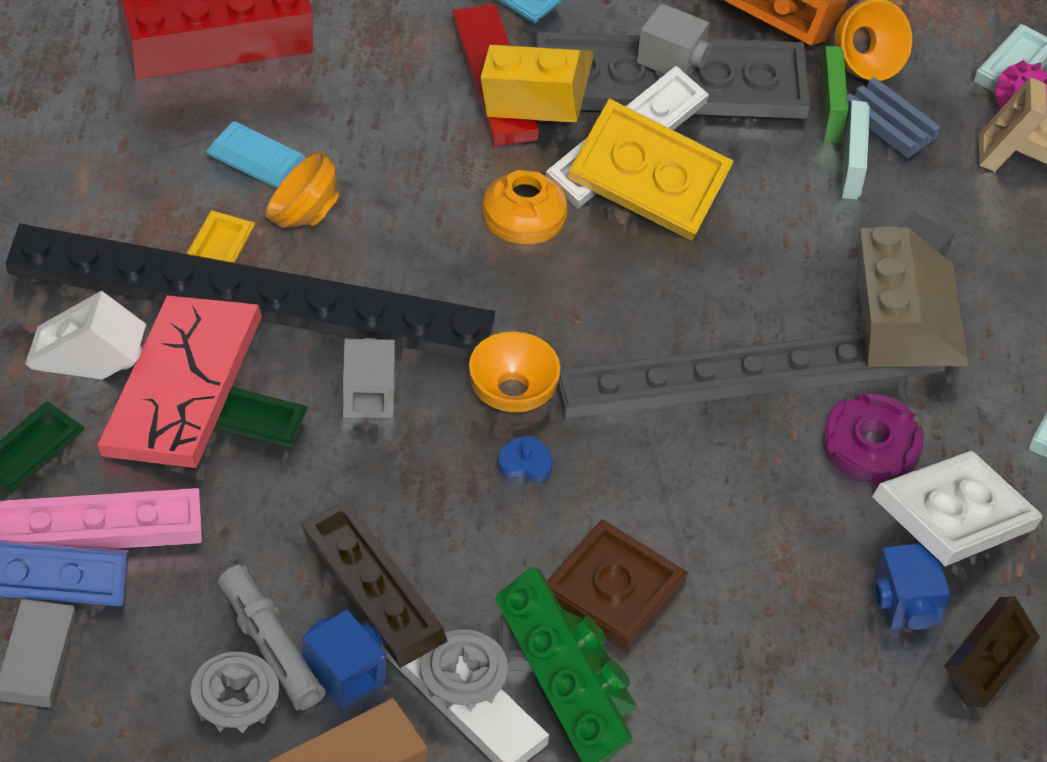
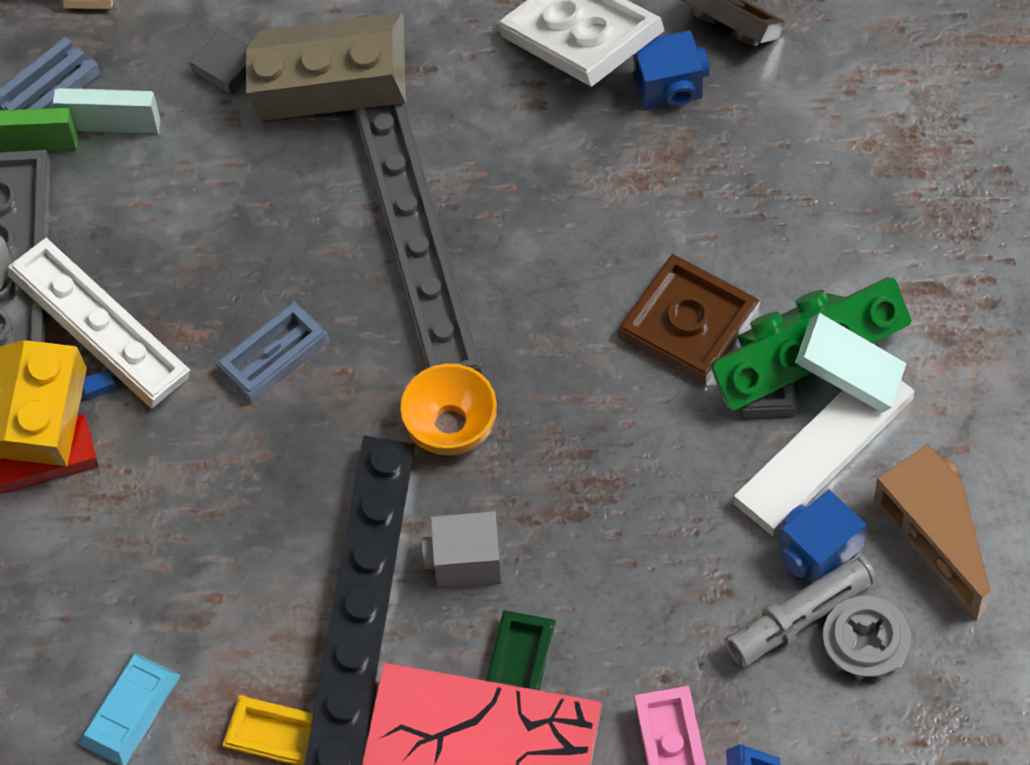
camera: 85 degrees left, 10 degrees up
light orange piece [265,151,339,228] -> none
dark brown plate [301,499,448,668] -> none
light grey gear [420,629,508,711] -> none
light orange piece [482,170,567,244] -> none
blue piece [498,436,552,482] -> none
yellow tile [567,98,734,241] -> none
magenta tile [822,393,924,483] -> none
none -> blue piece [83,369,117,400]
none -> sand blue tile [216,301,329,404]
none -> light aqua tile [795,313,907,413]

